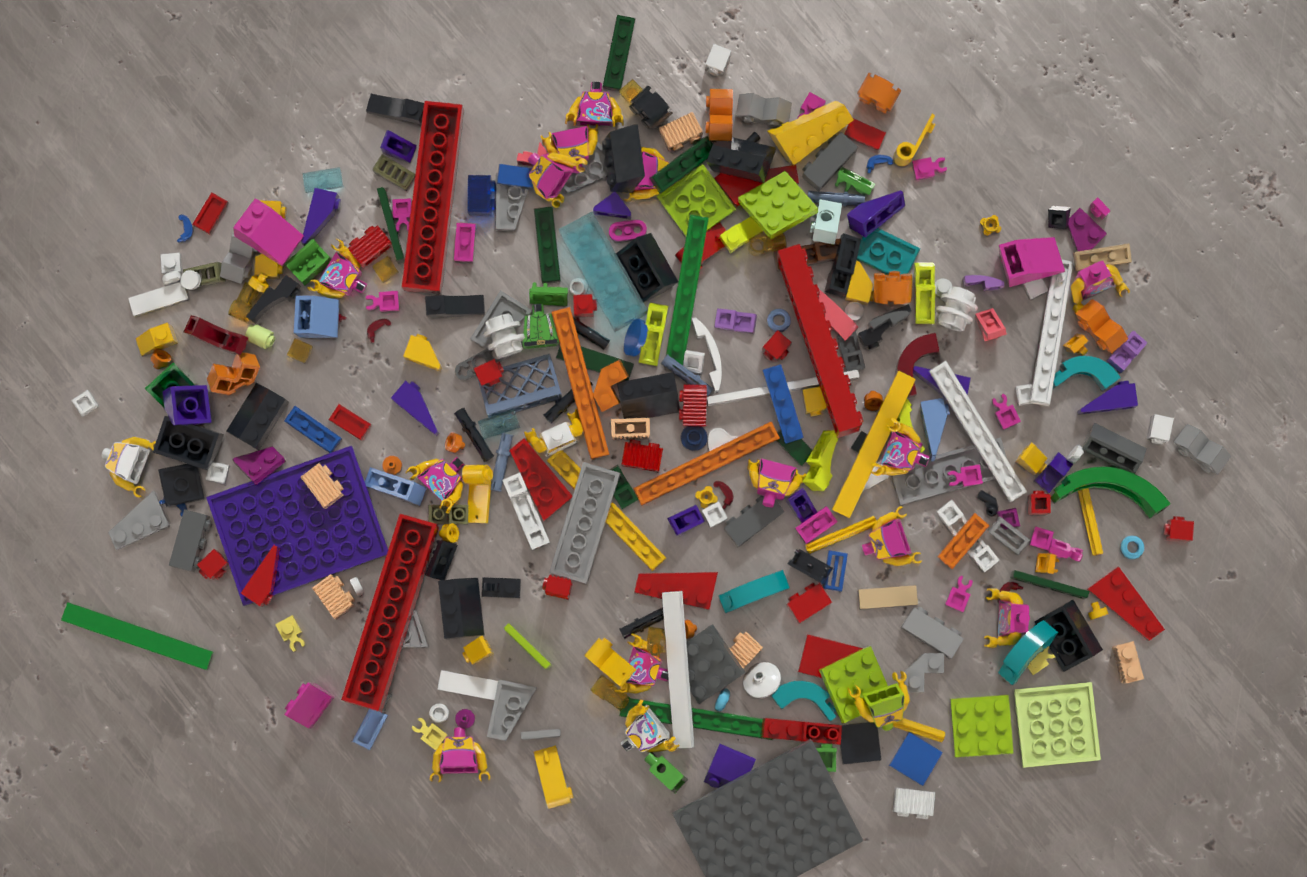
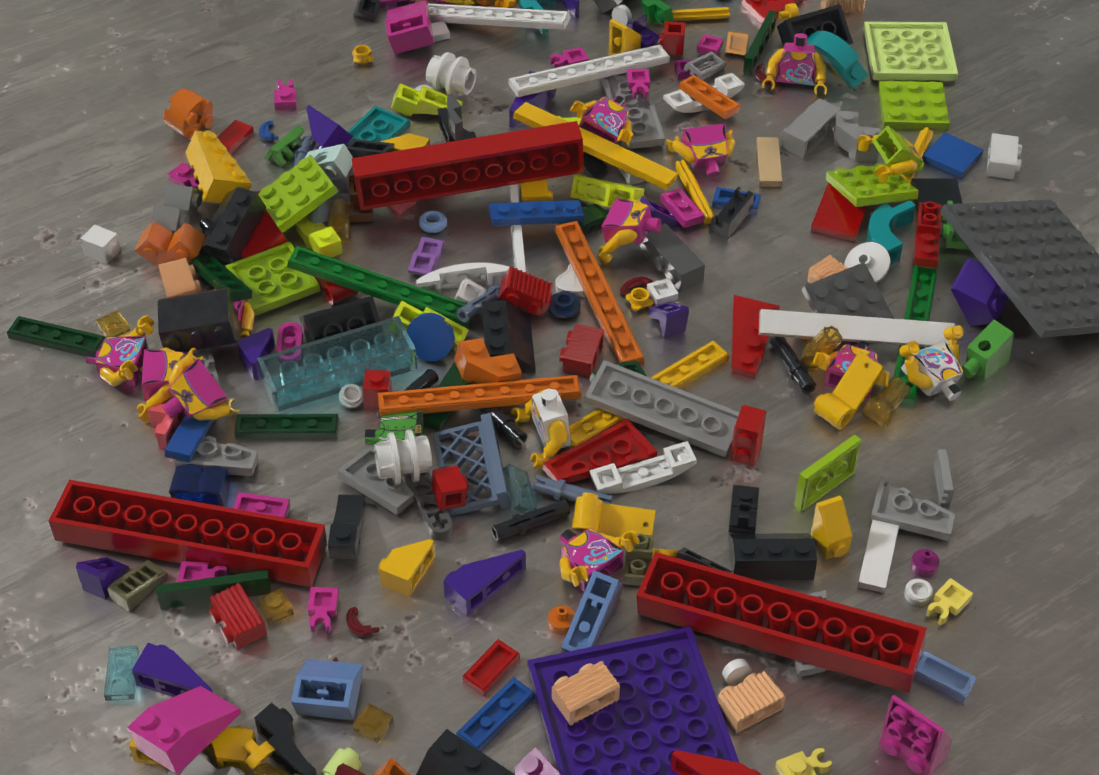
camera: 85 degrees left, 35 degrees down
bright green bracket [285,239,331,286] -> none
torso [307,239,367,298] -> none
black slope [366,93,424,125] -> none
torso [430,727,490,782] -> none
orange tile [445,432,465,453] -> none
bright green plate [529,282,568,306] -> none
yellow door [534,745,574,809] -> none
light nougat brick [611,418,650,440] -> none
black brick [629,85,673,129] -> none
medium azure piece [715,688,730,711] -> none
teal arch [718,570,790,613] -> none
red brick [762,330,792,362] -> none
red brick [786,582,832,624] -> none
dark grey brick [802,132,858,192] -> none
orange brick [874,271,912,304] -> none
yellow door [893,114,936,167] -> none
dark red arch [896,333,939,398] -> none
medium blue slope [919,398,950,462] -> none
dark pink plate [945,576,973,612] -> none
medium lavender slope [962,275,1005,291] -> none
coral slope [975,308,1007,341] -> none
black arm [976,490,998,517] -> none
white tile [1015,384,1033,406] -> none
dark pink plate [1049,538,1083,562] -> none

